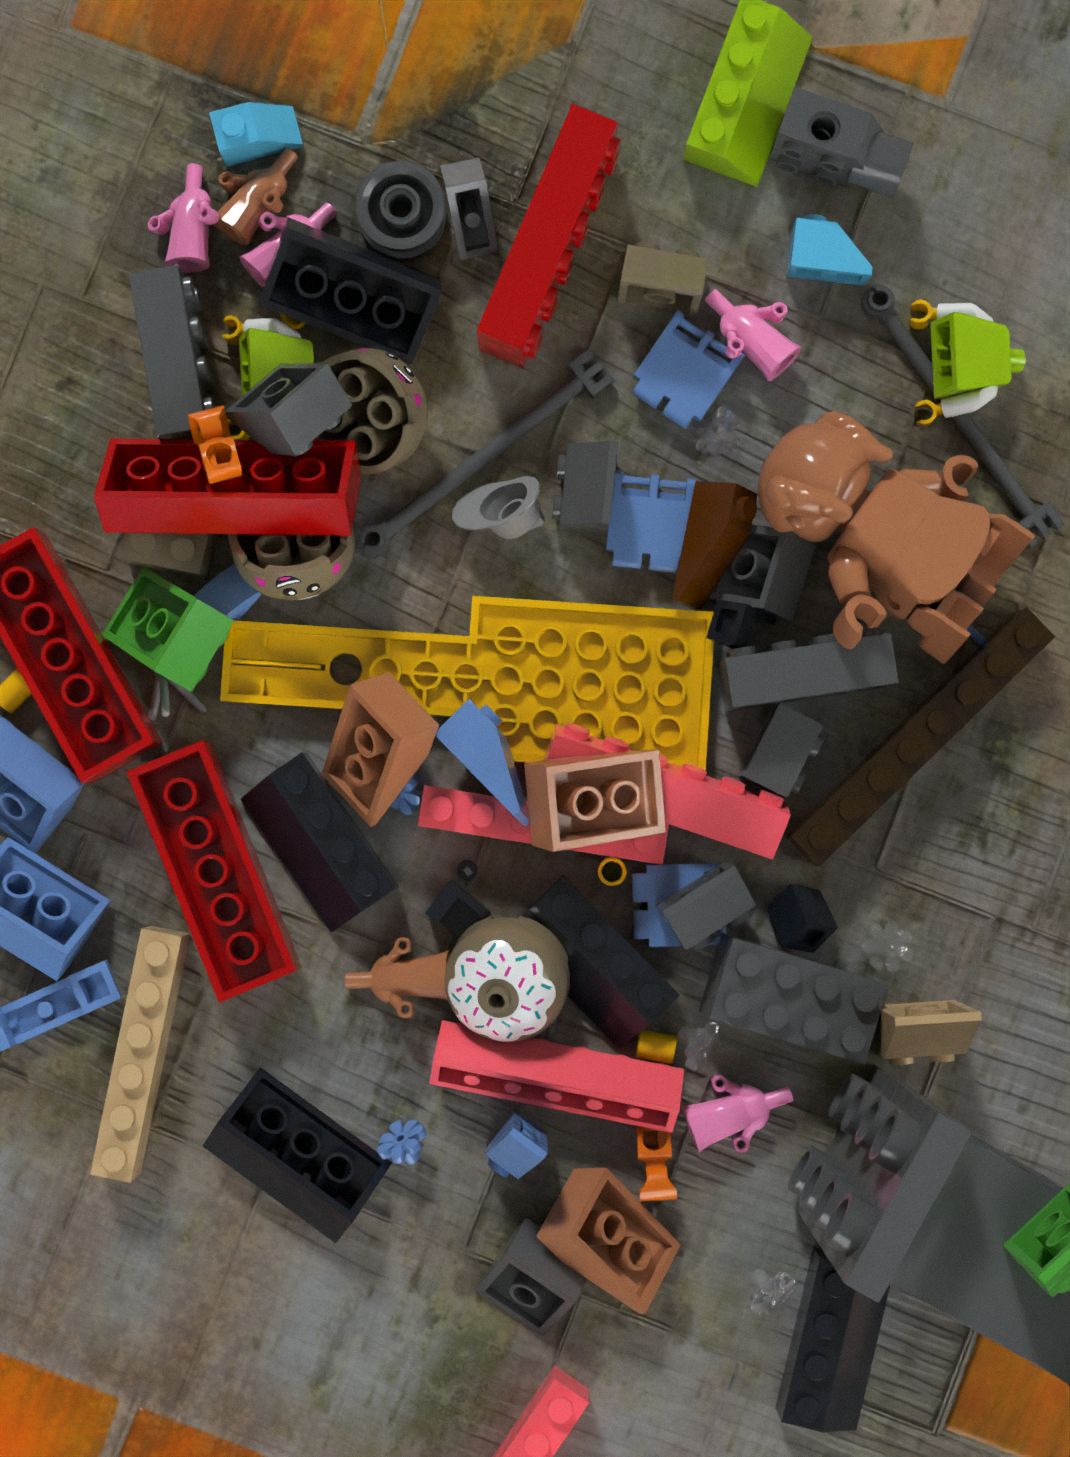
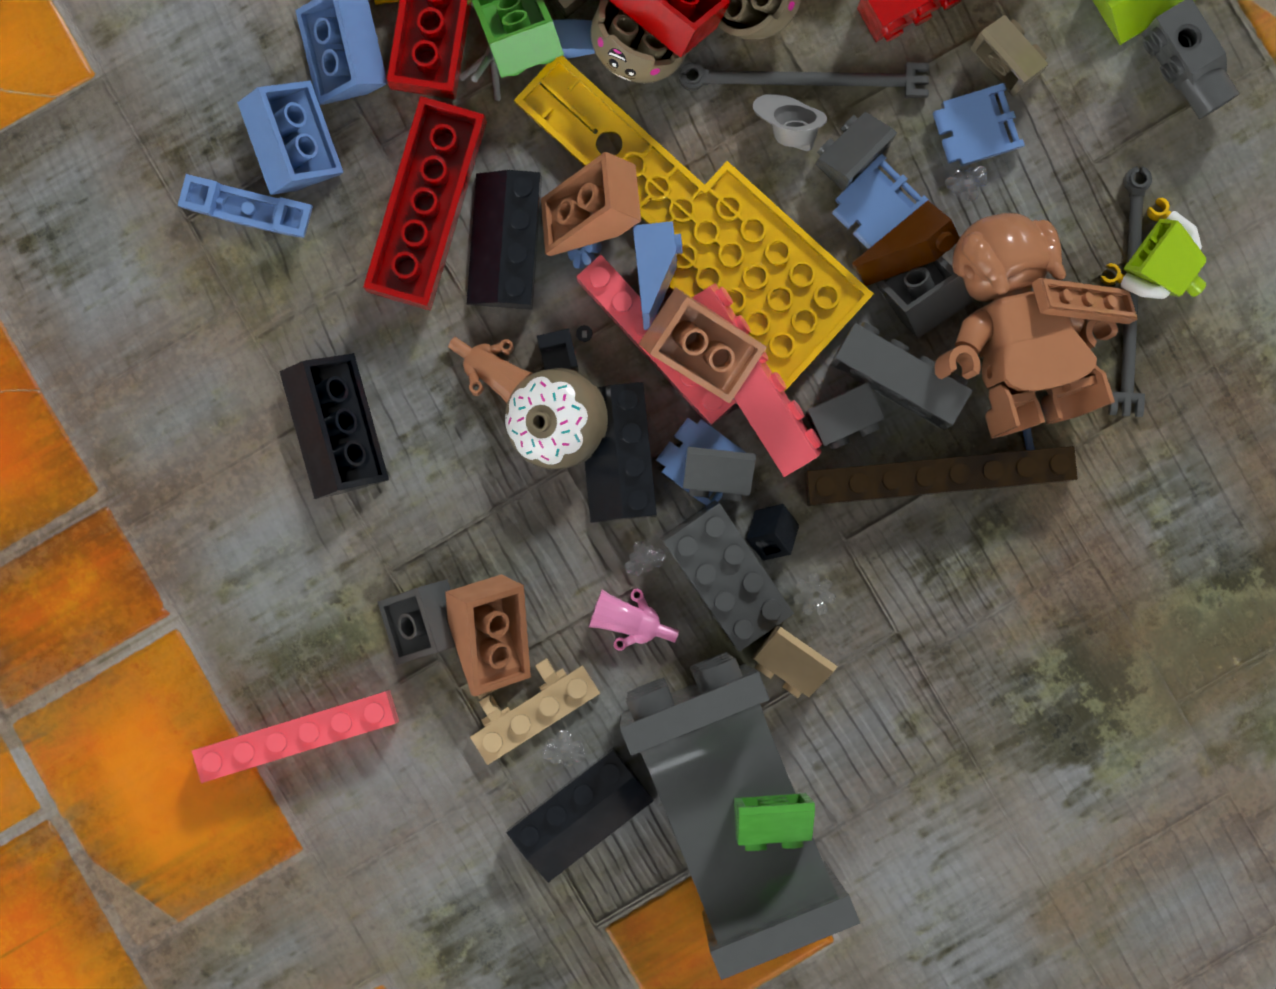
camera: 35 degrees right, 0 degrees up
tan brick [90,926,190,1183] -> none
medium blue plant [377,1120,427,1164] -> none
coral brick [429,1020,684,1133] -> none
medium blue slope [485,1109,548,1179] -> none
yellow hinge [597,857,627,886] -> none
yellow hinge [635,1030,677,1065] -> none
orange leg [636,1126,677,1202] -> none
bright pink piece [705,289,802,381] -> none
black panel [706,599,777,649] -> none
medium azure slope [786,214,873,286] -> none
none -> tan hinge [470,658,600,765]
none -> nougat tile [1032,278,1138,324]

